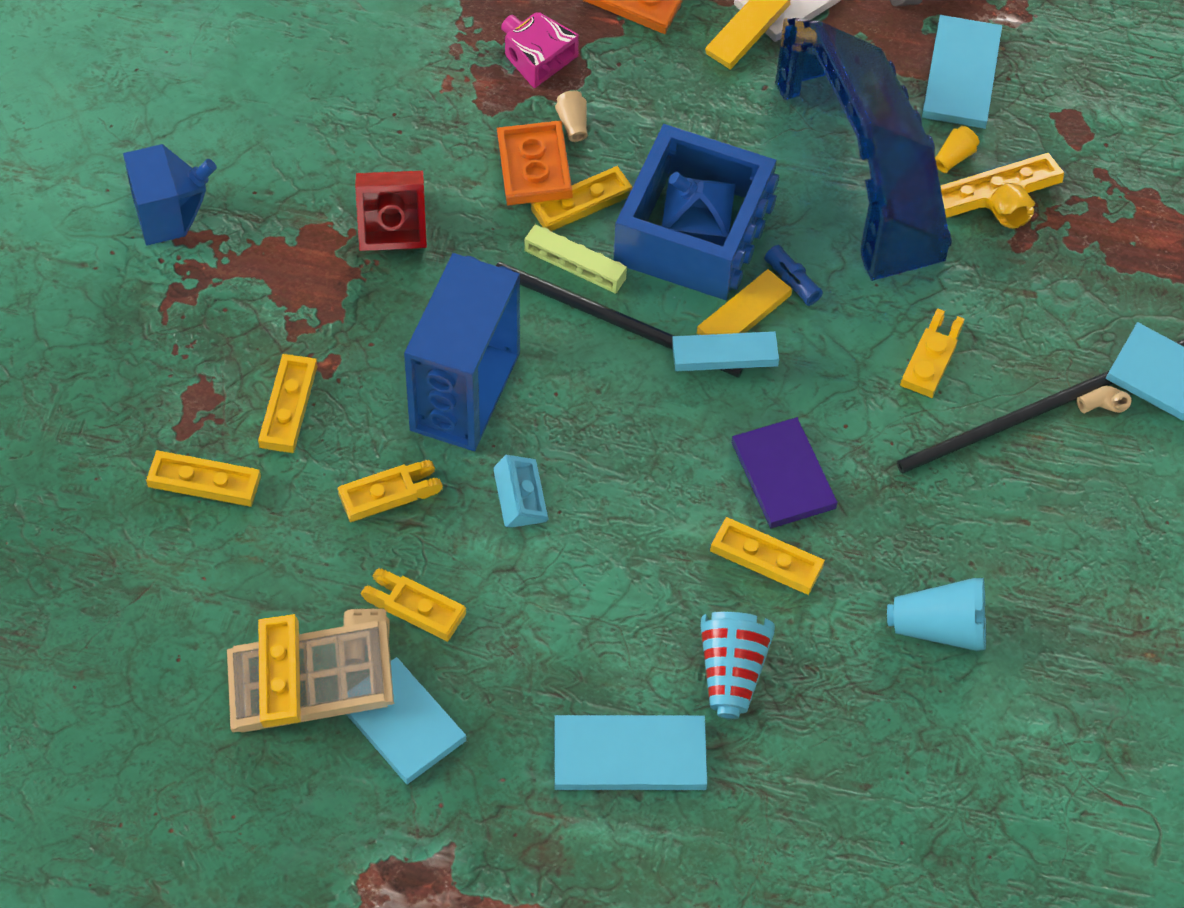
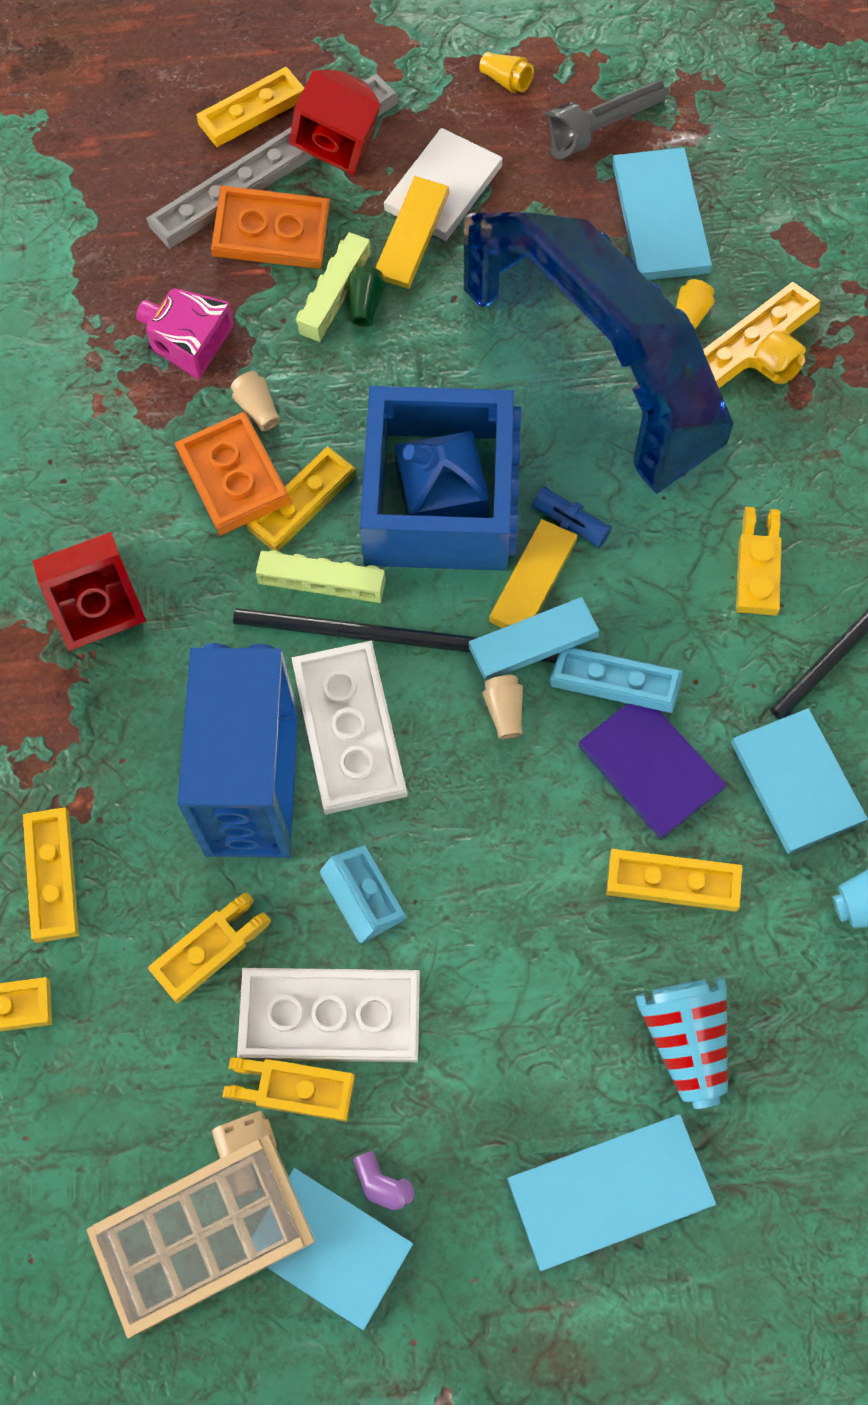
camera: 15 degrees left, 10 degrees up
yellow plate [258,614,301,728] -> none
none -> white tile [237,968,420,1063]
none -> white tile [292,640,407,815]
none -> yellowish green piece [296,232,371,342]
none -> dark green cone [349,266,386,327]
none -> medium lavender arm [352,1151,415,1210]
none -> tan cone [482,675,523,739]
none -> medium azure tile [550,648,683,713]
none -> medium azure tile [731,708,868,855]

